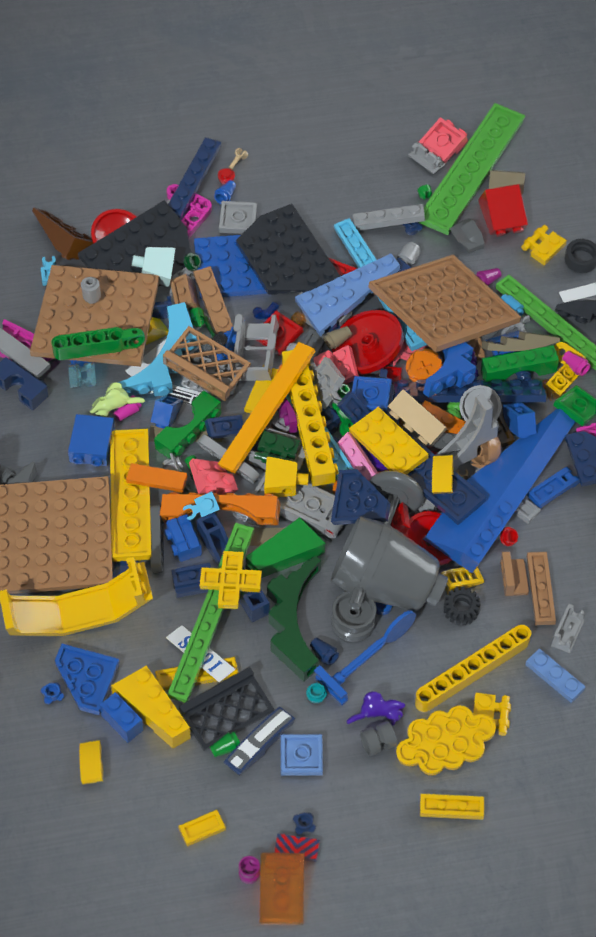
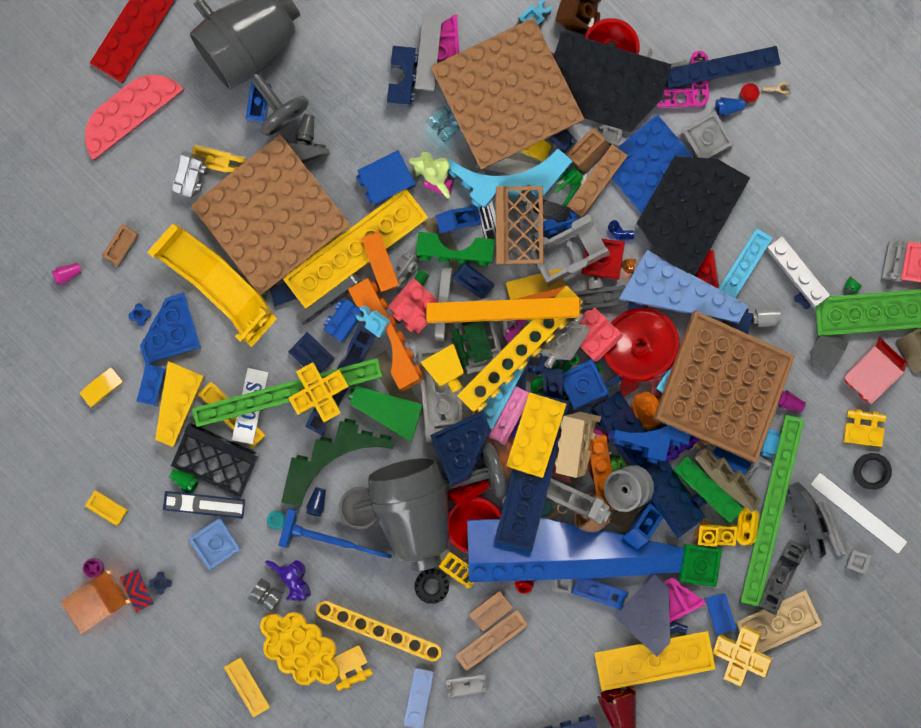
camera: 55 degrees right, 30 degrees up
green piece [51,327,145,360] -> none
light grey brick [81,277,101,304] -> none
light aqua torso [132,247,175,287] -> none
dark green plate [184,253,201,271] -> none
dark tan cone [323,326,352,350] -> none
yellow slope [432,455,453,494] -> none
dark pink cone [562,351,590,376] -> none

